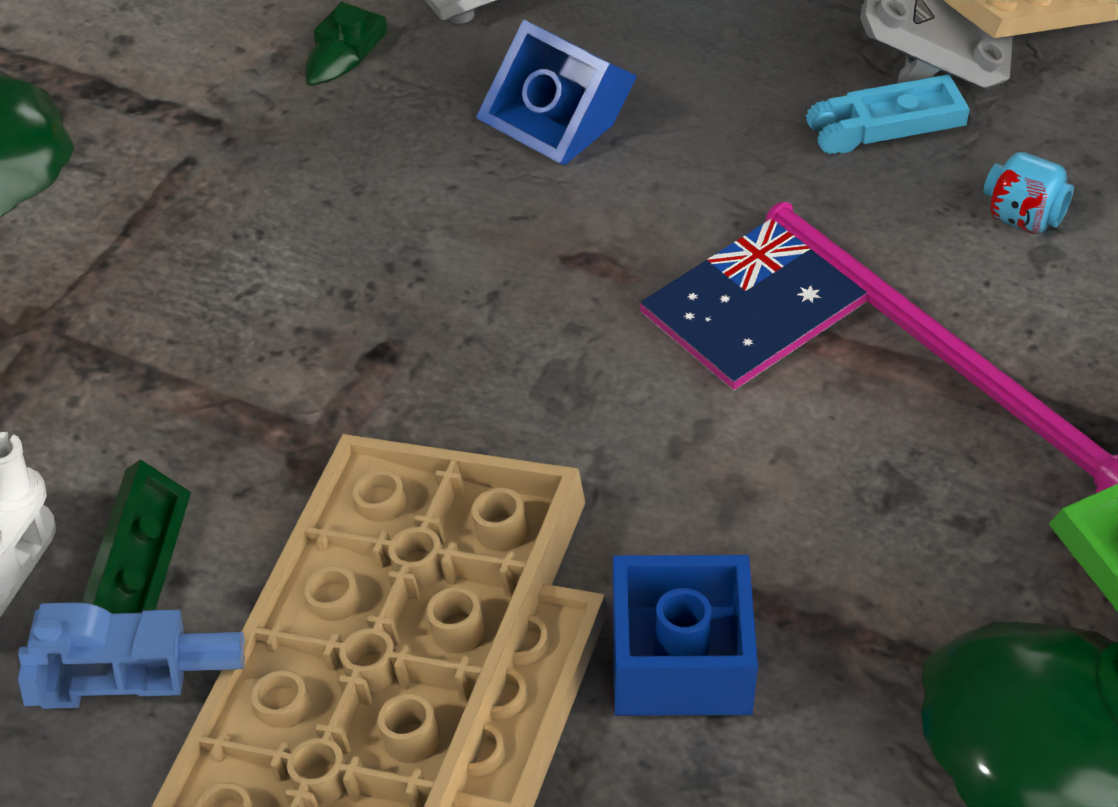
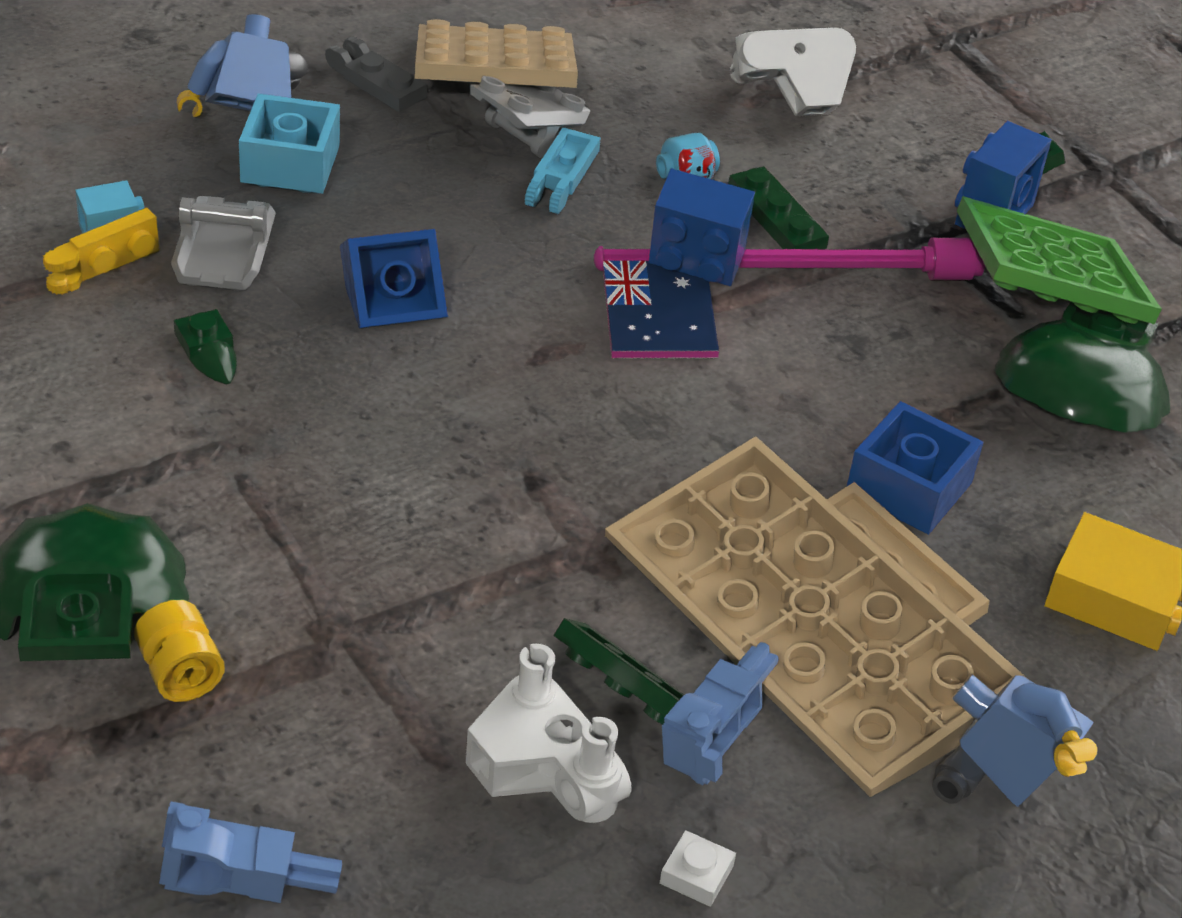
camera: 60 degrees left, 5 degrees down
none -> blue brick [649,168,755,286]
none -> dark green plate [728,166,829,250]

